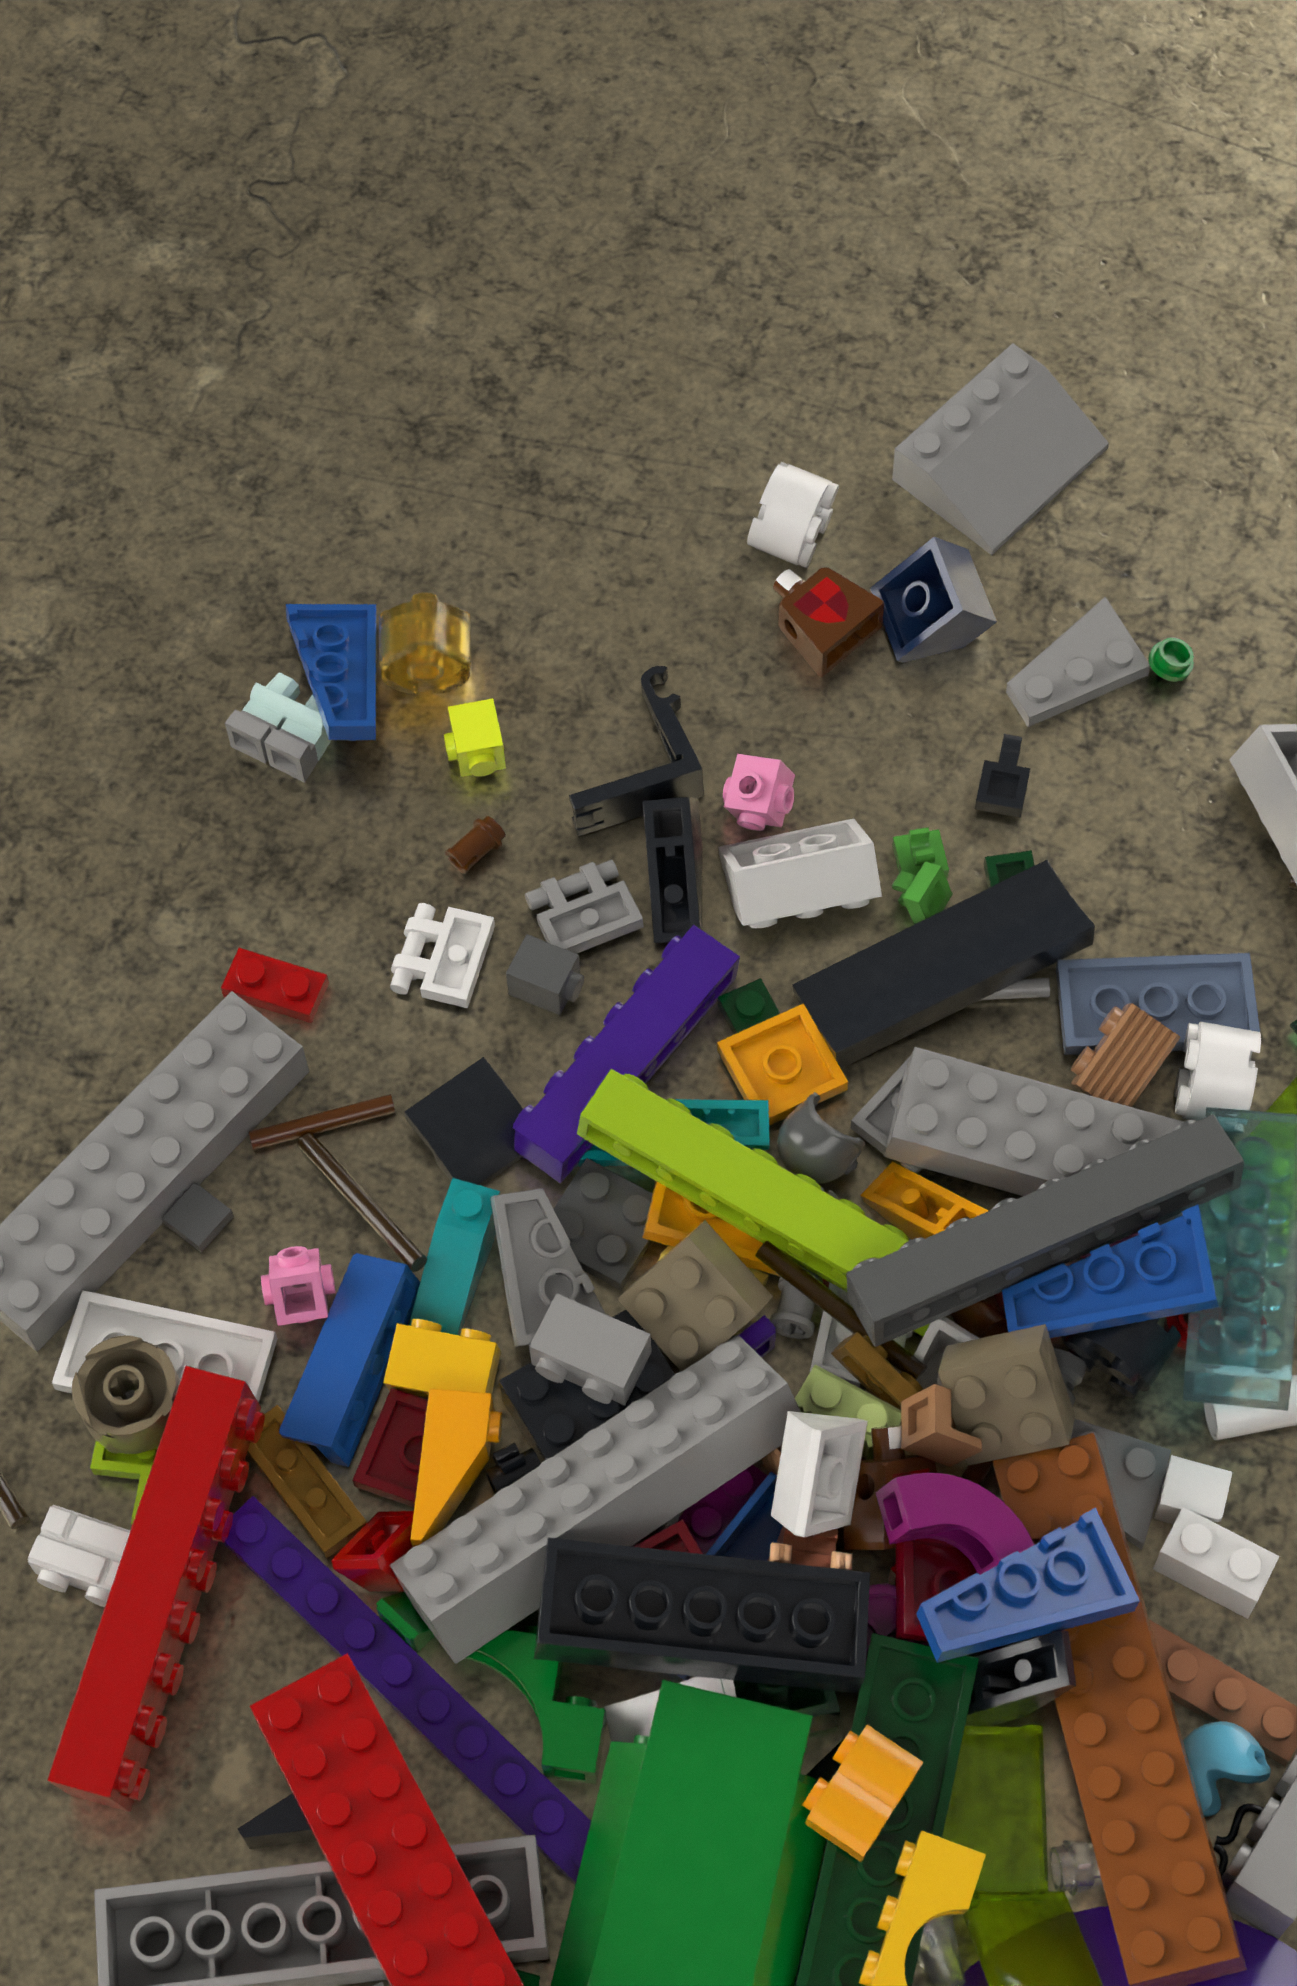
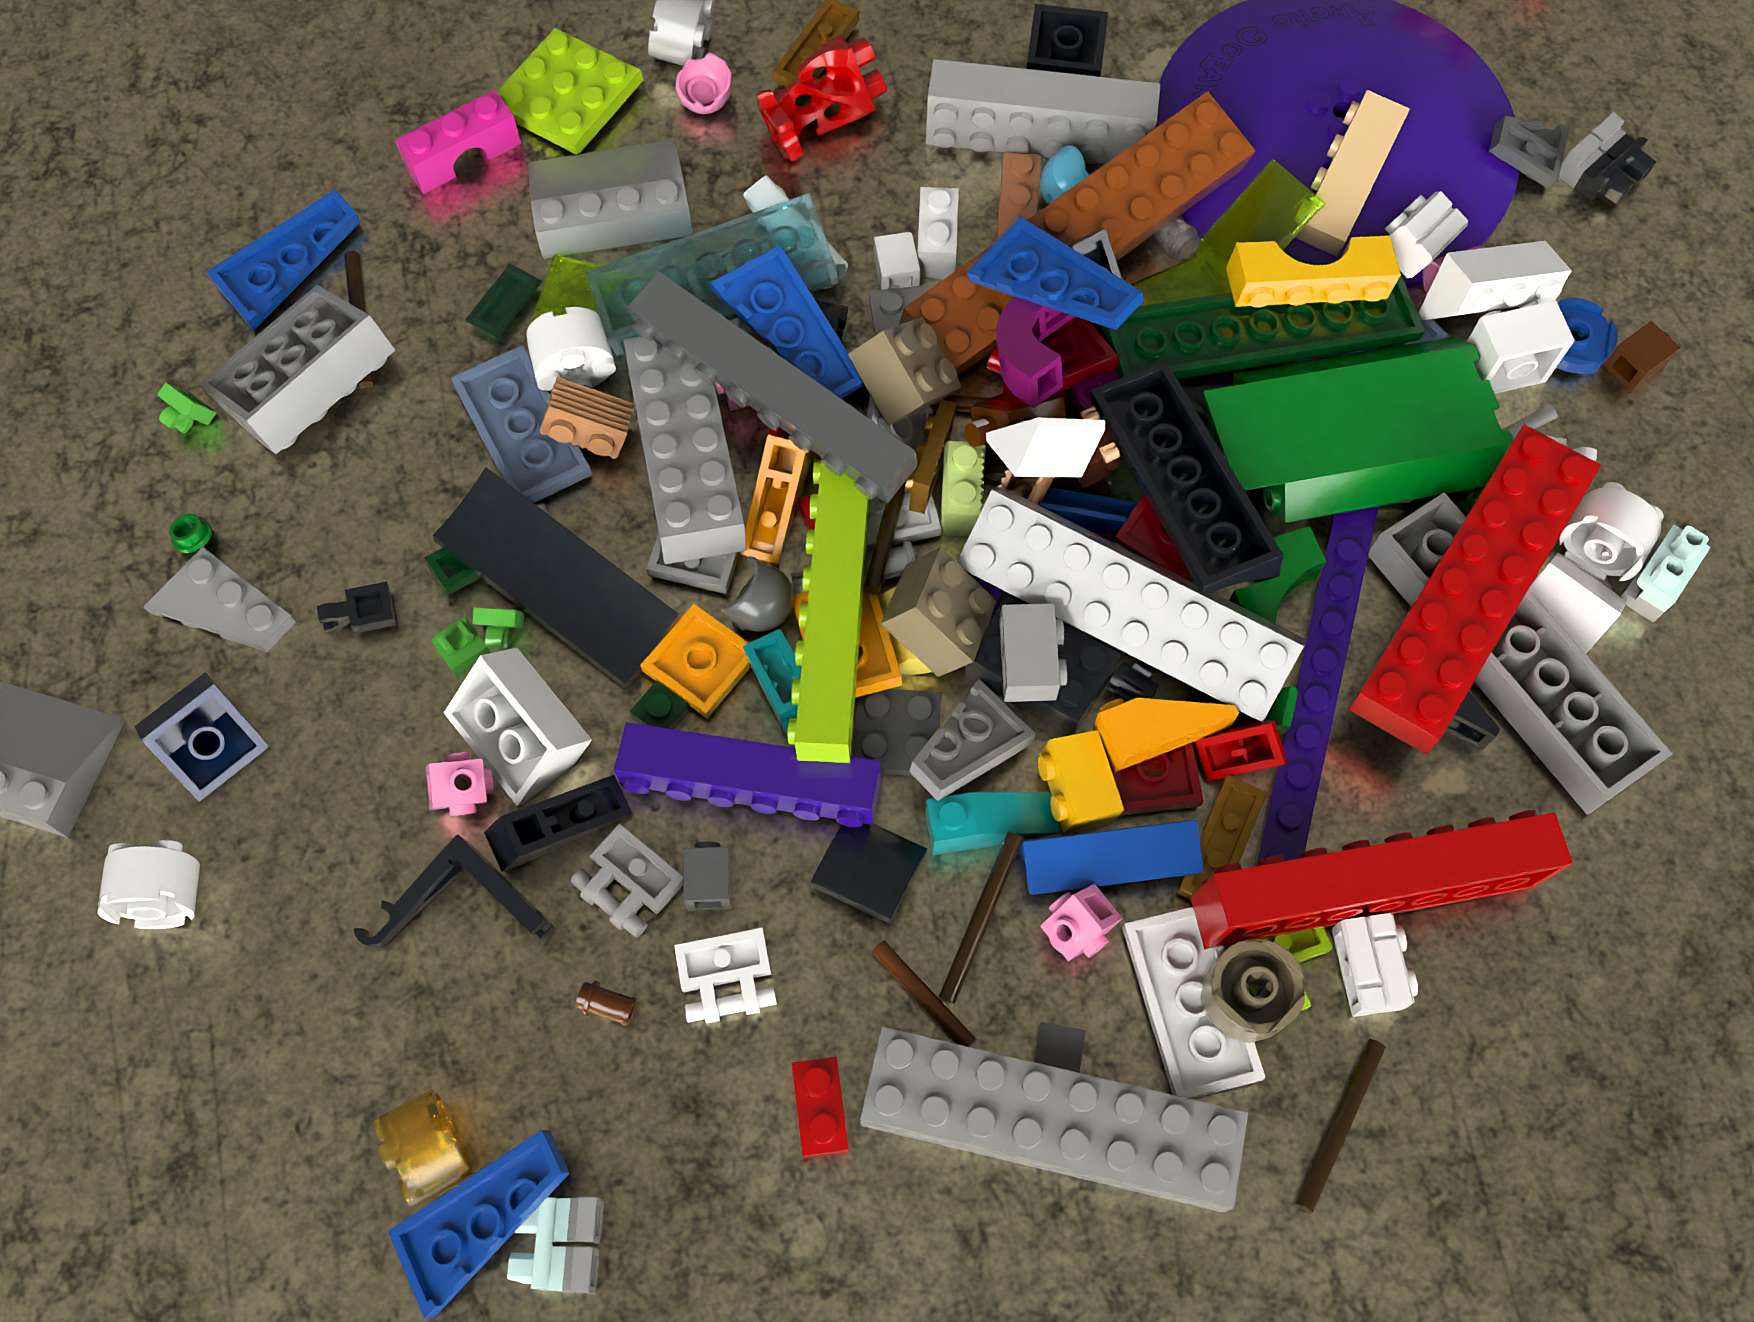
camera: 120 degrees left, 5 degrees up
neon yellow brick [443,698,506,777] -> none
reddish brown torso [773,567,884,678] -> none
light orange brick [802,1724,923,1862] -> none
medium nougat panel [901,1384,982,1467] -> none

